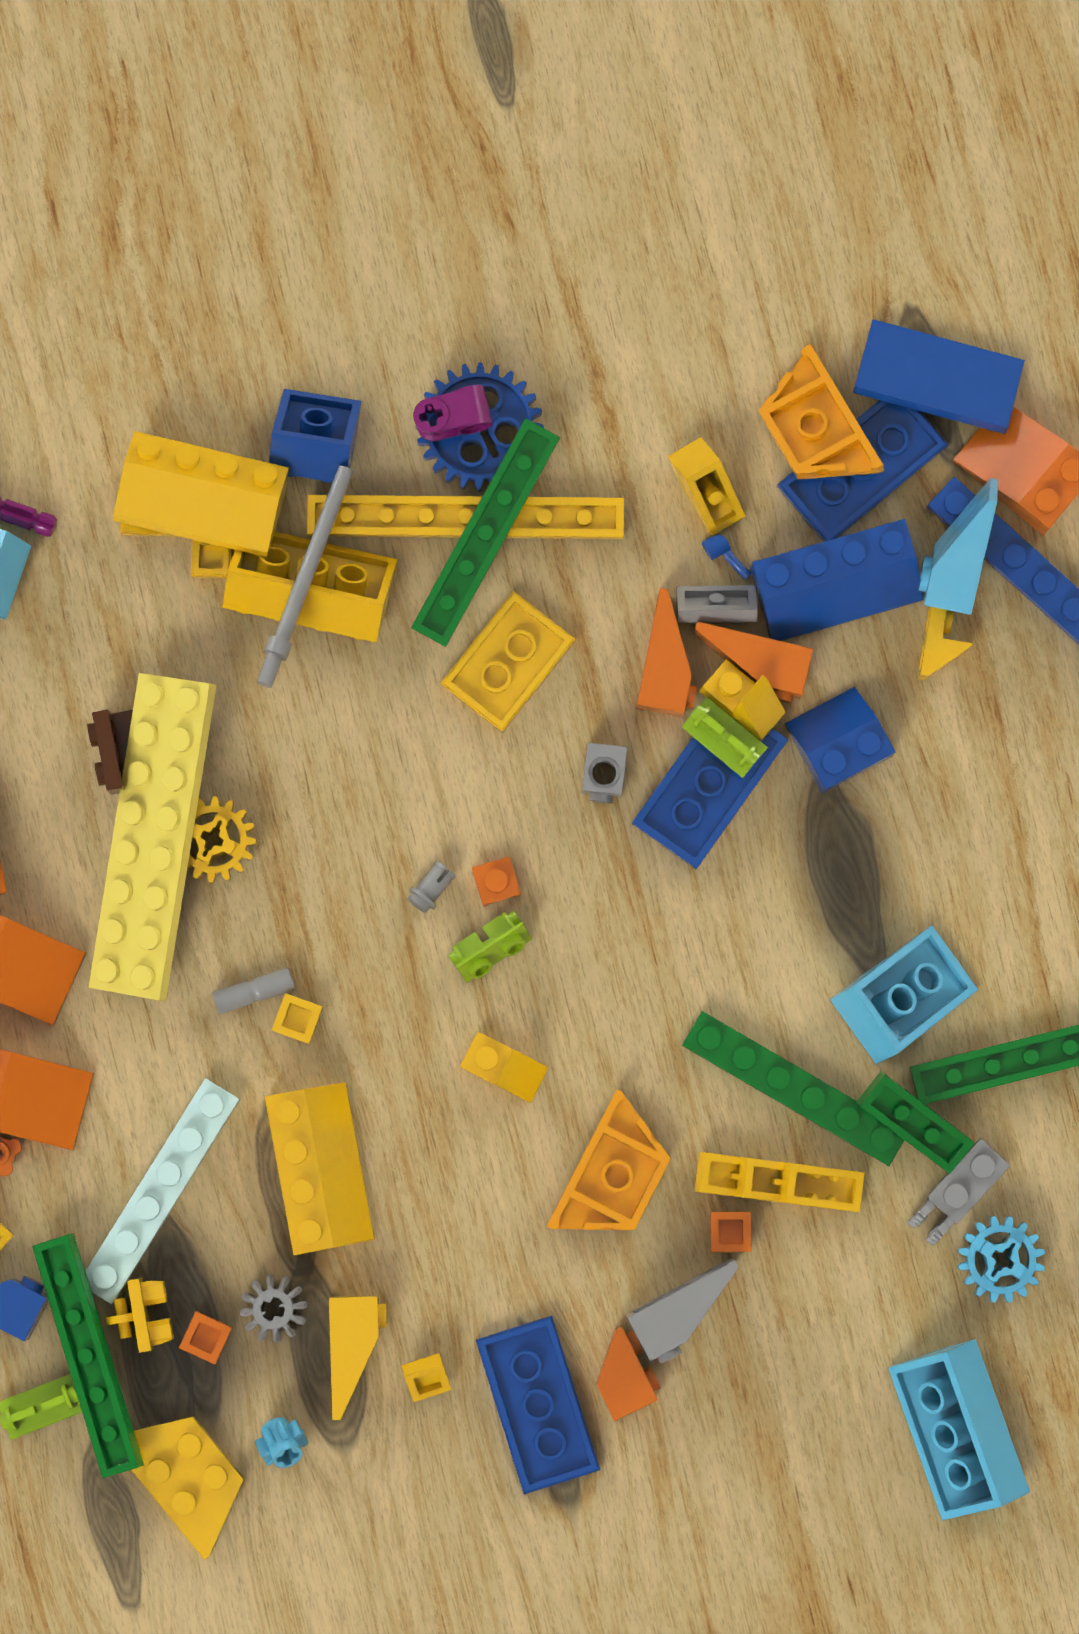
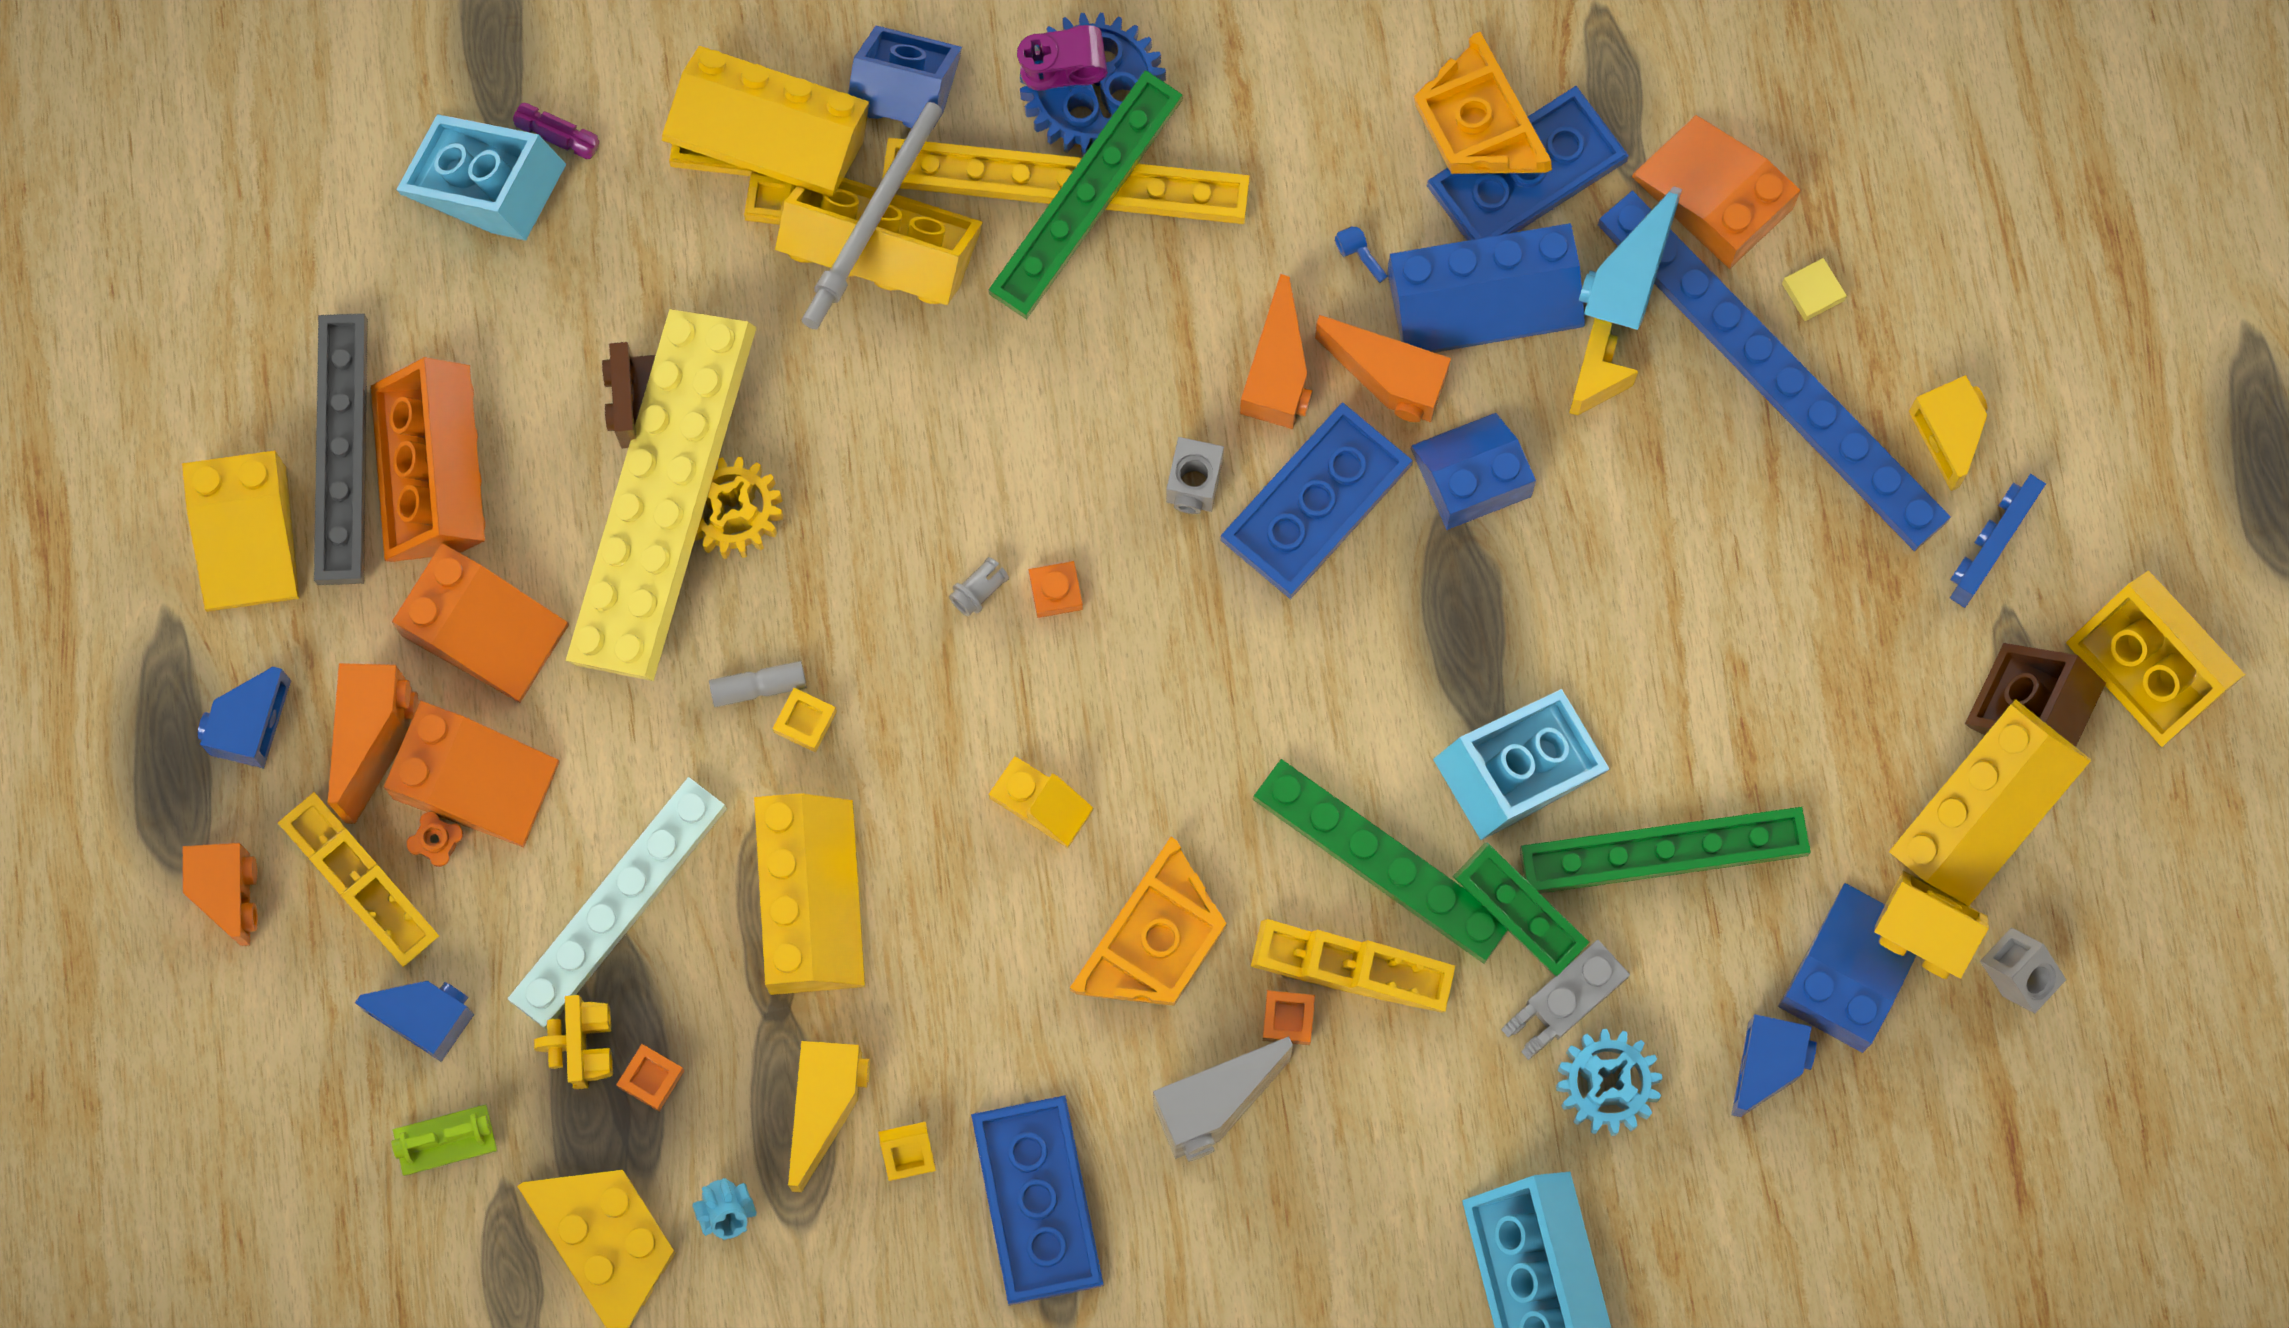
camera: 10 degrees right, 10 degrees down
green plate [32,1233,144,1479] -> none
light grey gear [239,1274,308,1343] -> none
yellow tile [440,591,576,733] -> none
lime hinge [447,910,532,983] -> none
orange slope [596,1325,661,1421] -> none
yellow slope [667,437,746,536] -> none
light grey plate [676,585,757,624] -> none
lime hinge [681,697,768,778] -> none
yellow slope [699,659,786,741] -> none
blue tile [853,319,1025,434] -> none

